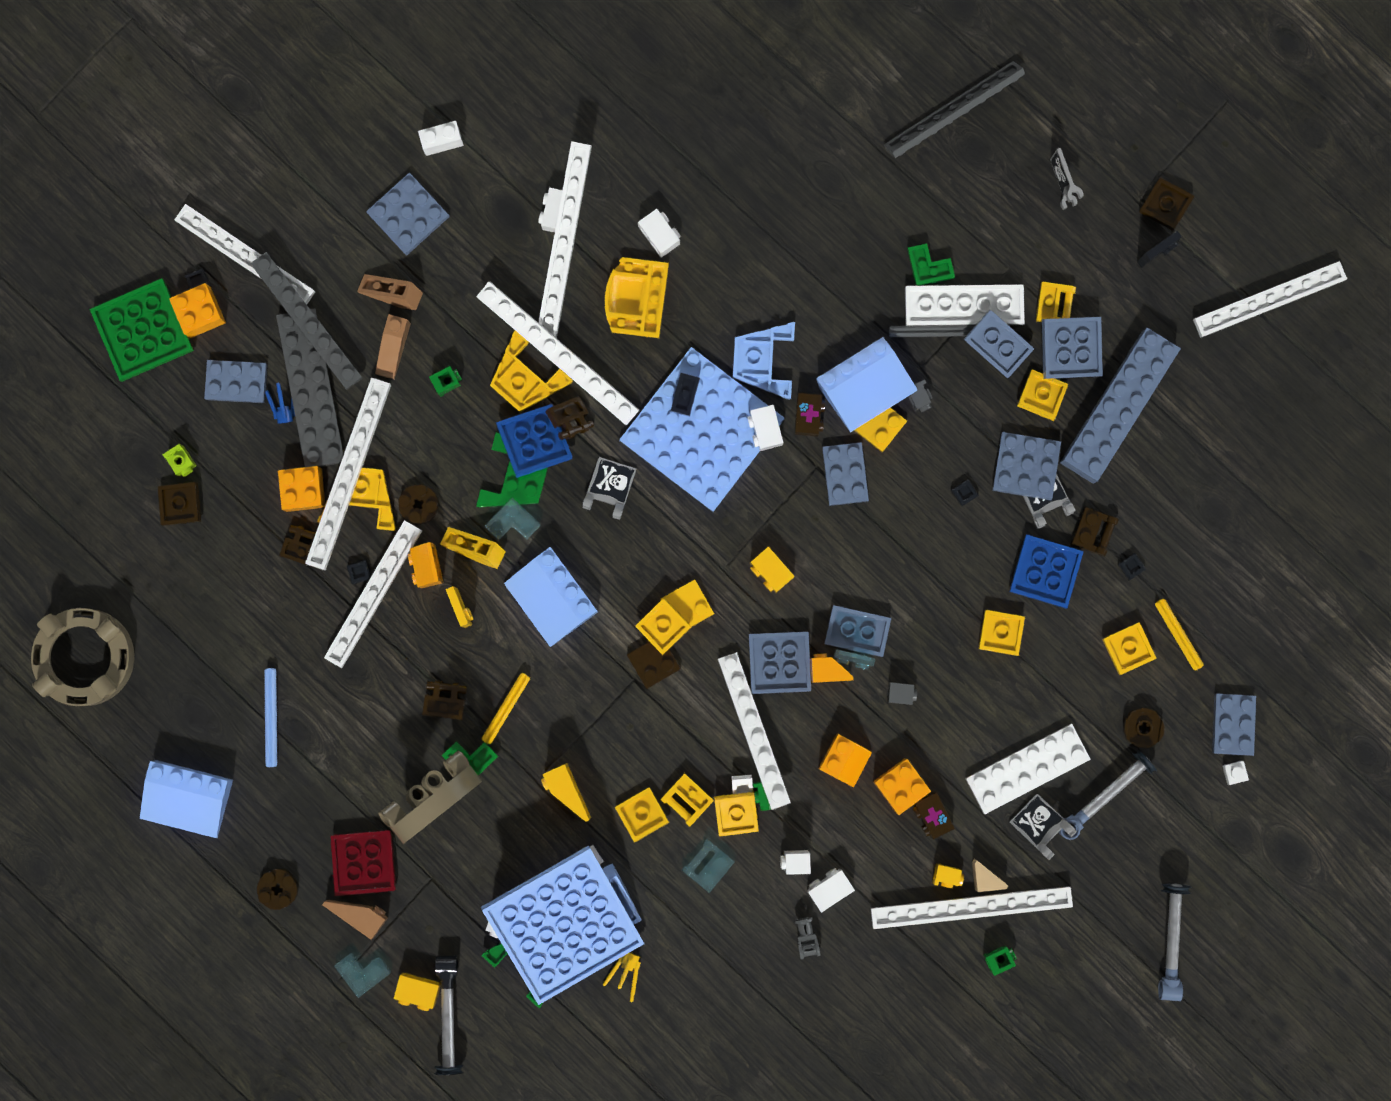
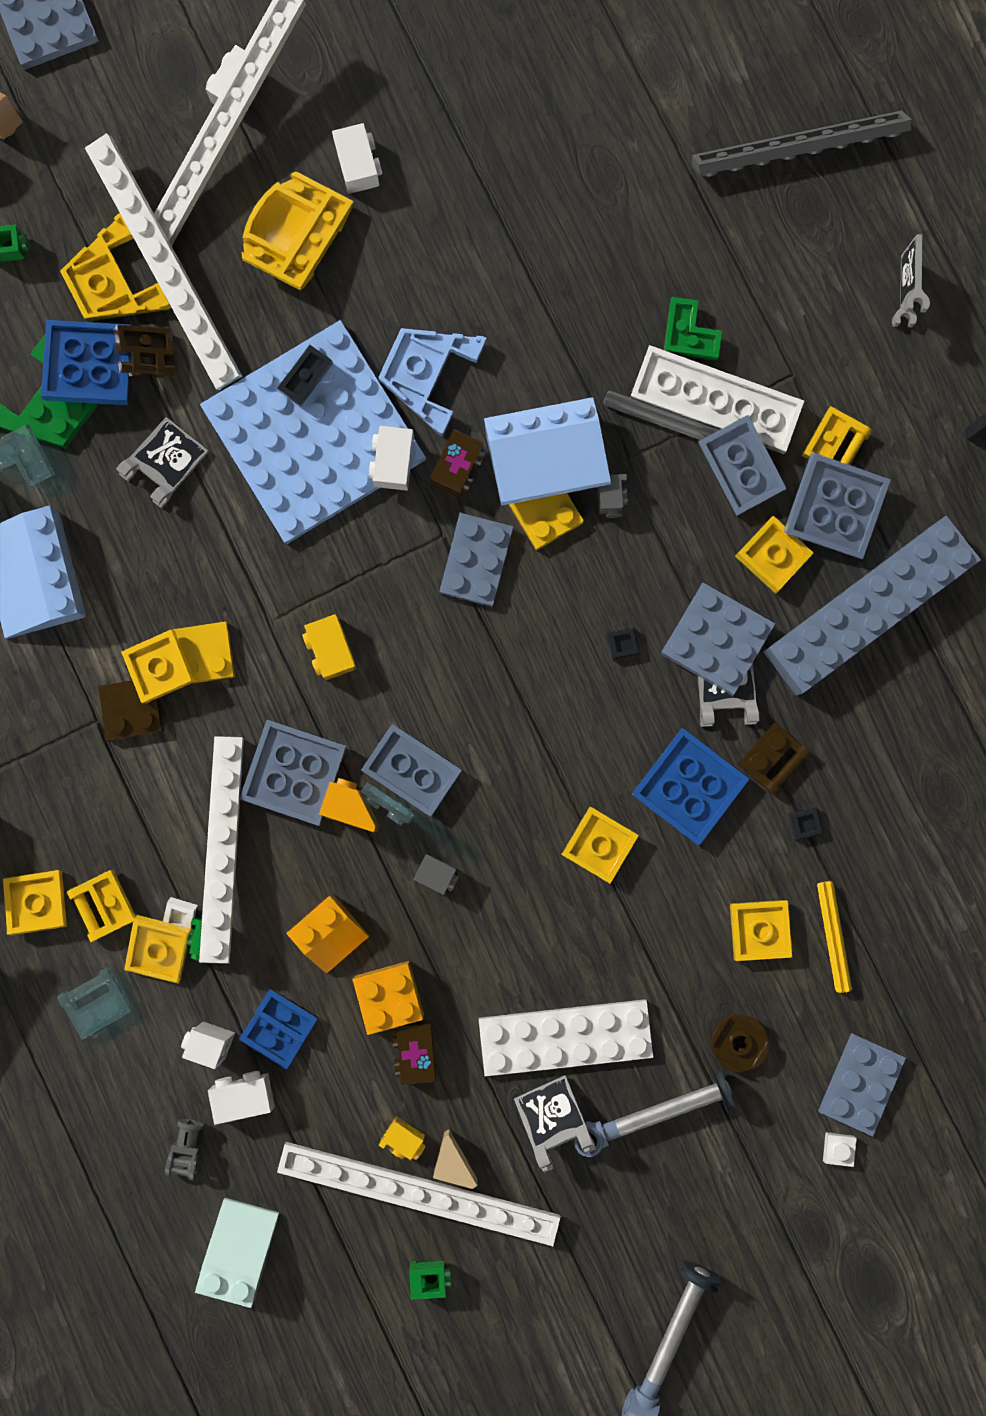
camera: 20 degrees right, 0 degrees up
none -> light aqua slope [195,1198,279,1308]
none -> blue slope [239,989,318,1070]

